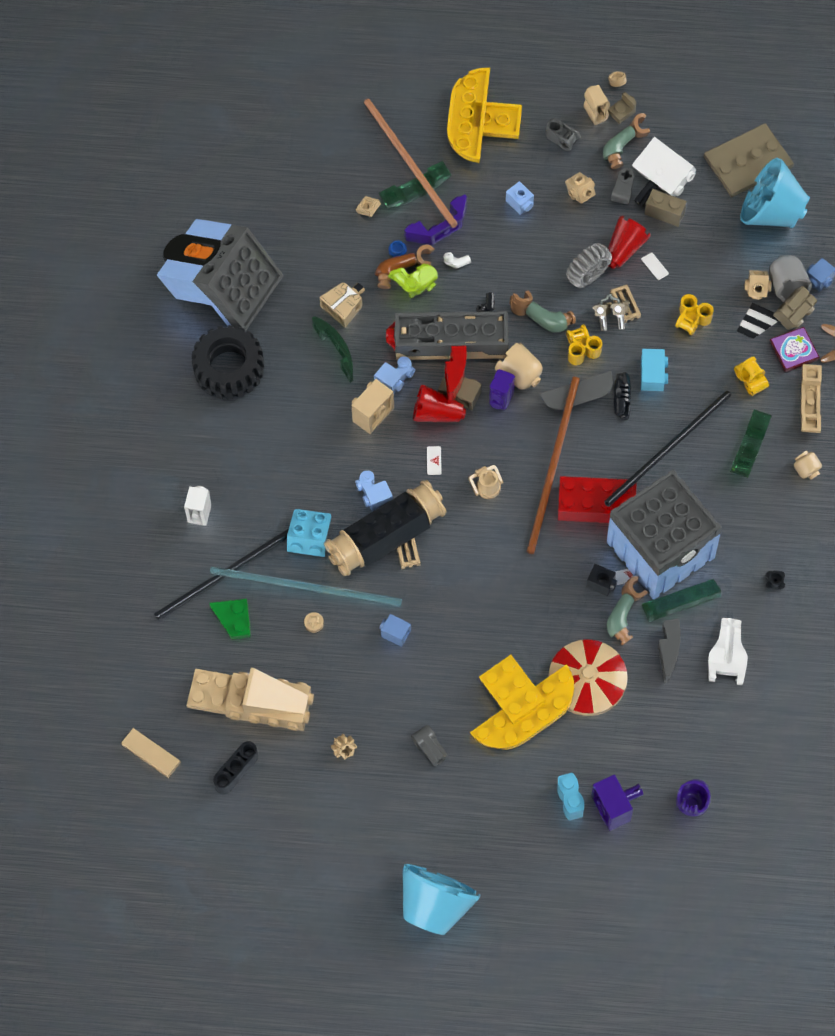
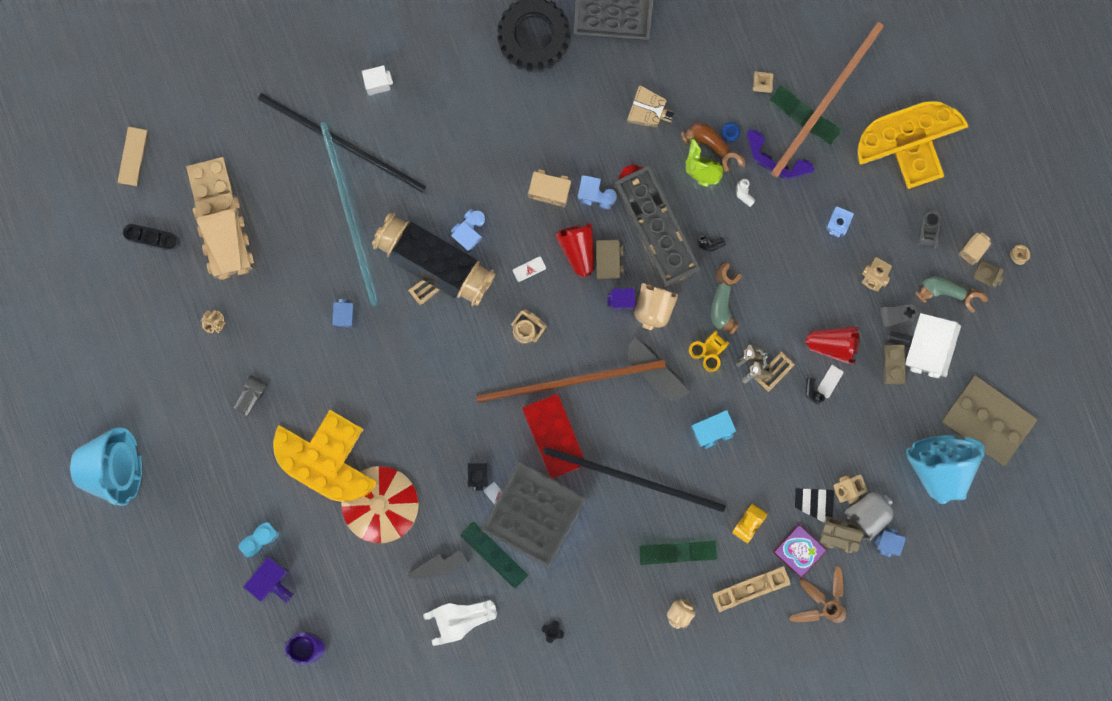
camera: 65 degrees right, 20 degrees up
green wing [210,599,251,640] -> none
medium azure bracket [287,509,331,557] -> none
tan tile [304,612,324,633] -> none
clear green slope [312,316,354,383] -> none
red slope [444,346,467,403] -> none
light grey gear [566,243,612,288] -> none
piece [606,576,648,645] -> none
black hinge [614,372,631,420] -> none
yellow piece [675,294,714,336] -> none
none -> black arm [805,378,825,404]

